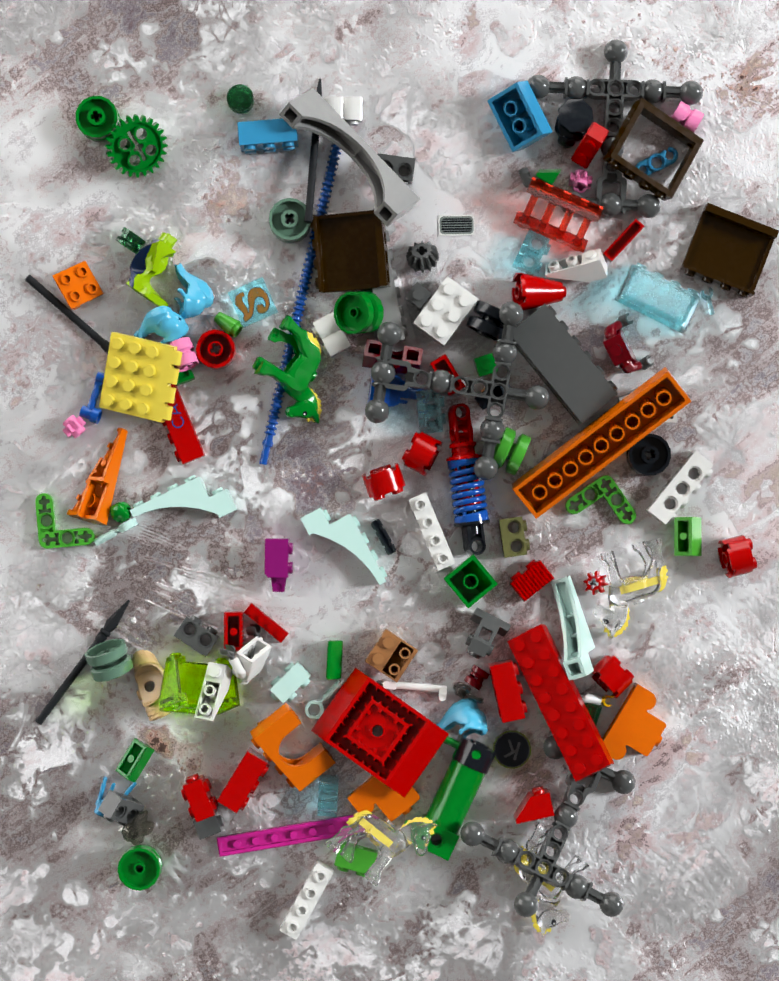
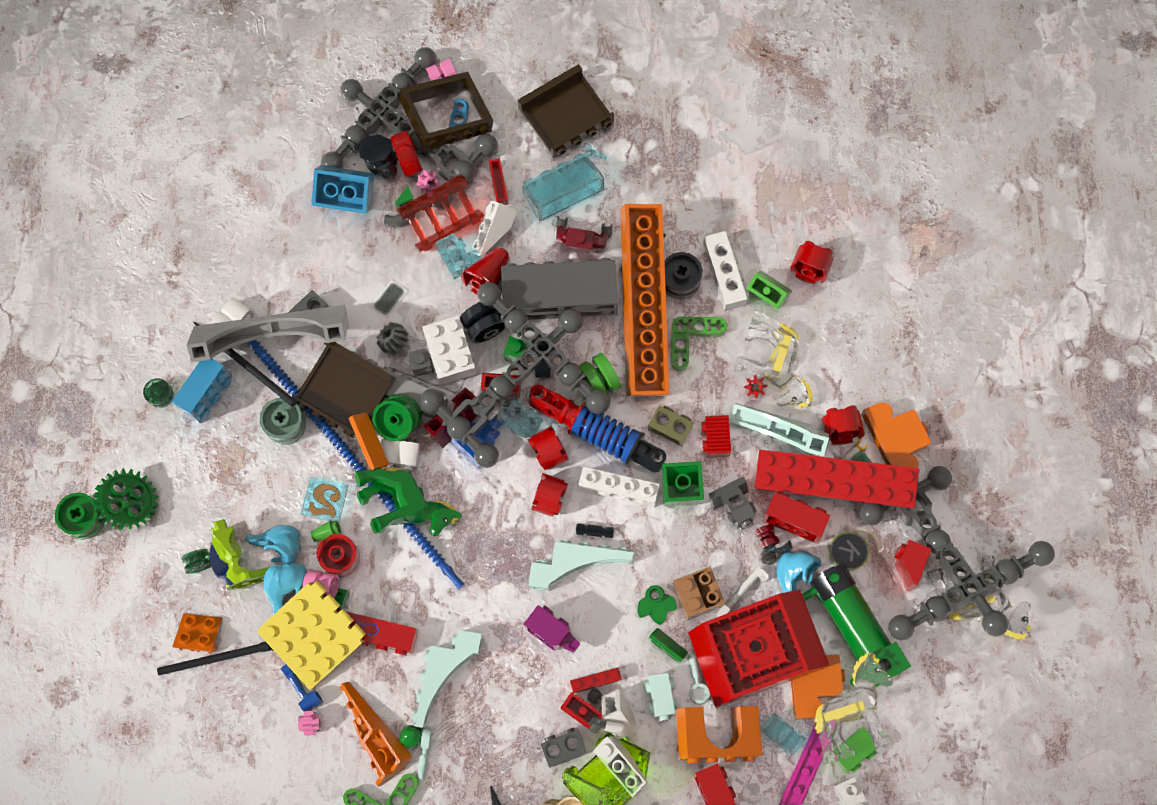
camera: 45 degrees left, 15 degrees down
none -> orange tile [349,412,389,470]
none -> green plate [637,585,677,625]

